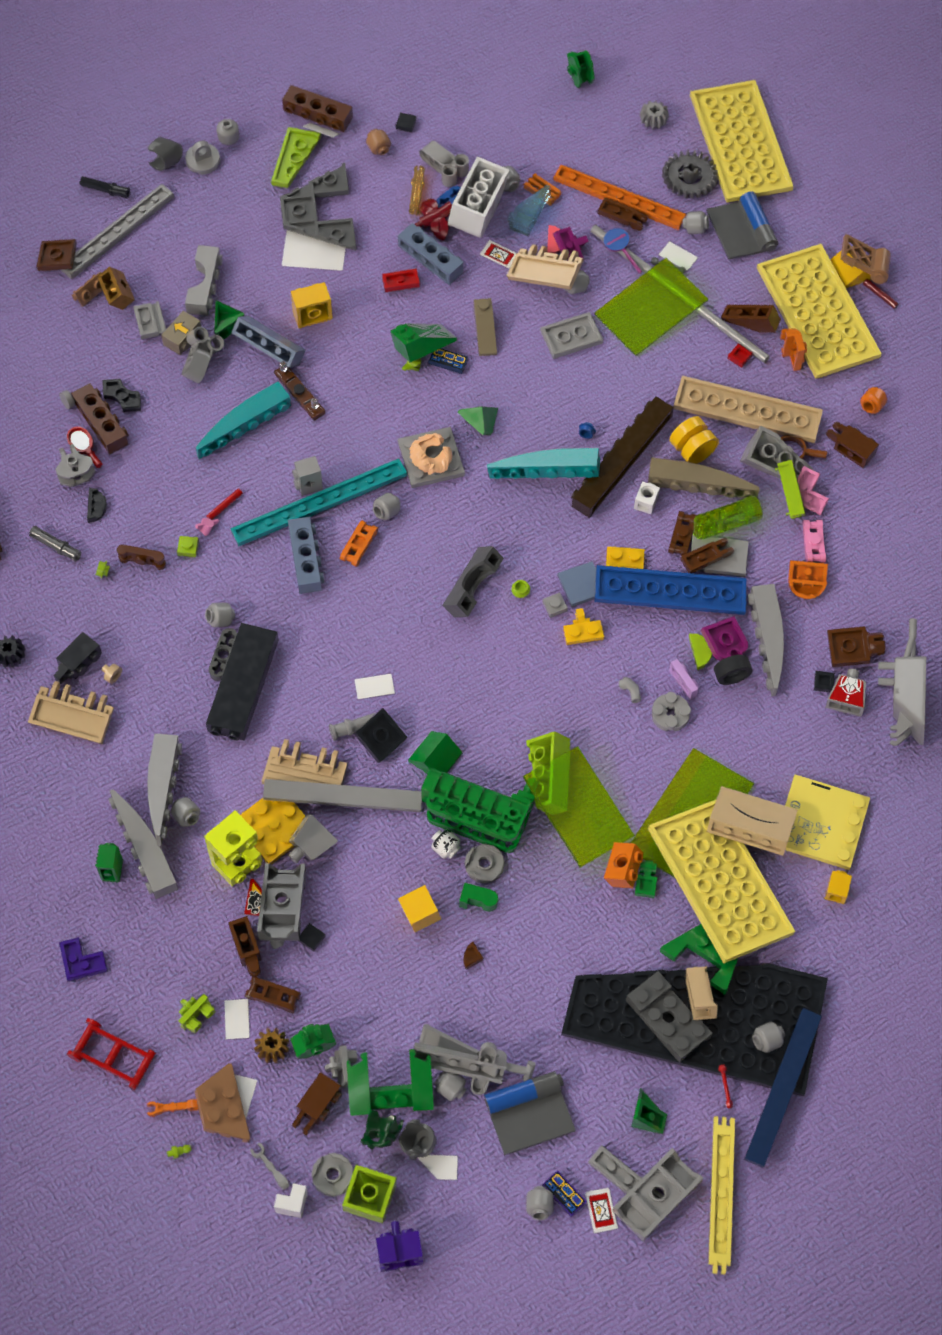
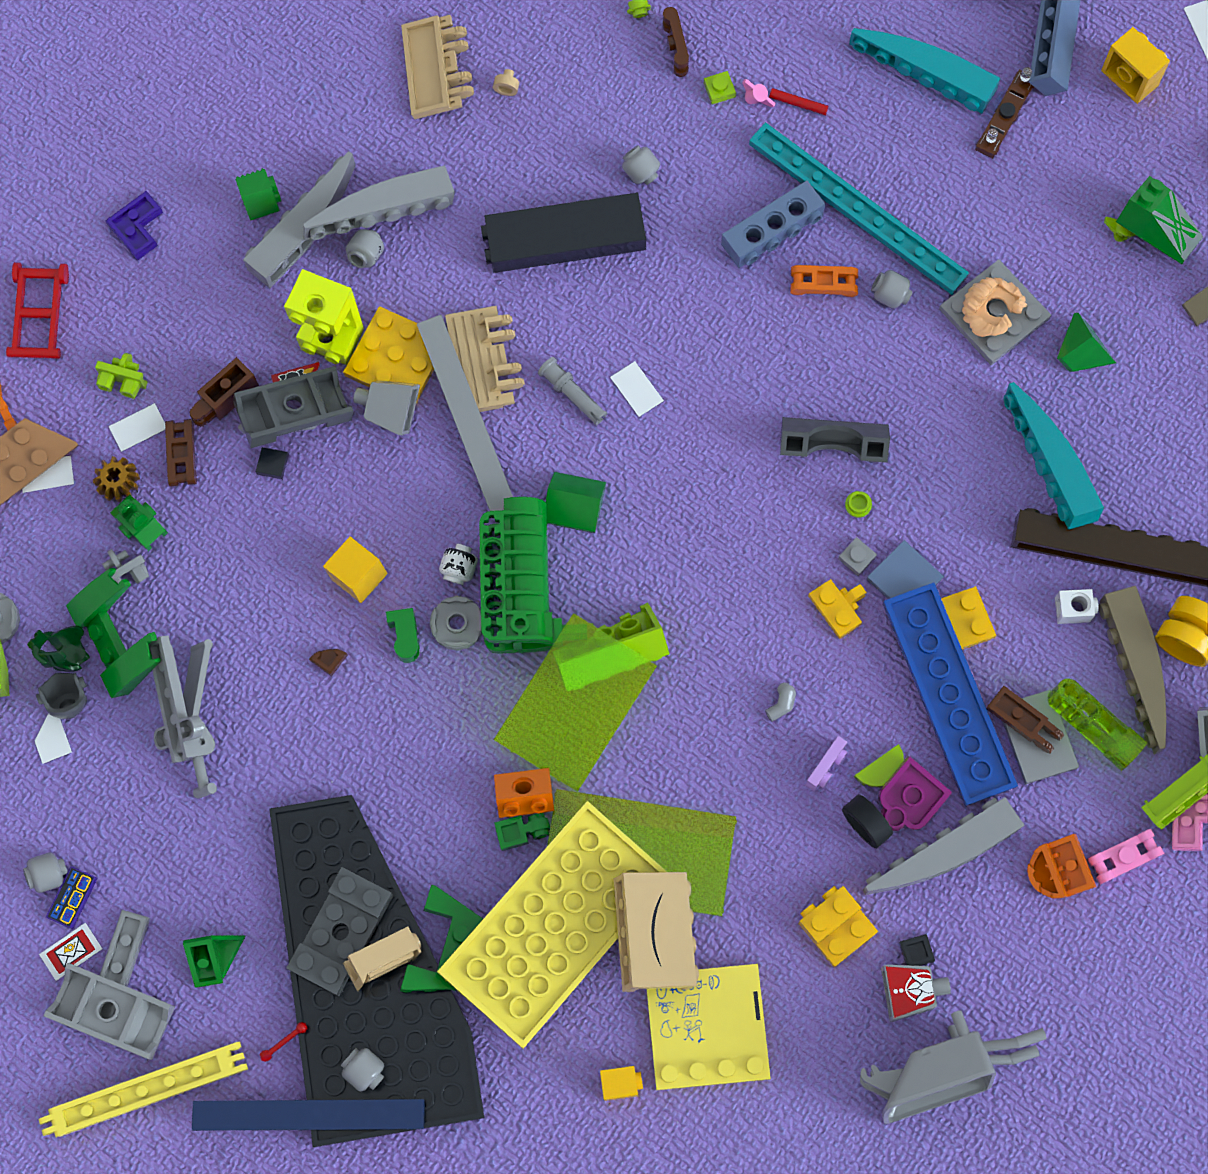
camera: 70 degrees right, 10 degrees up
black hinge [53,632,102,684] -> none
dark grey beam [209,628,237,681] -> none
light grey brick [292,456,323,496] -> none
reddish brown hinge [292,1072,342,1136] -> none
black hinge [353,708,408,763] -> none
tile [428,348,468,374] -> none
light grey head [434,1071,467,1101] -> none
dark grey door [484,1071,576,1156] -> none
blue plate [579,422,596,439] -> none
light grey plate [652,692,691,731] -> none
reddish brown plate [668,511,697,556] -> none
reddish brown plate [827,626,886,667] -> none
none -> yellow plate [798,886,878,968]

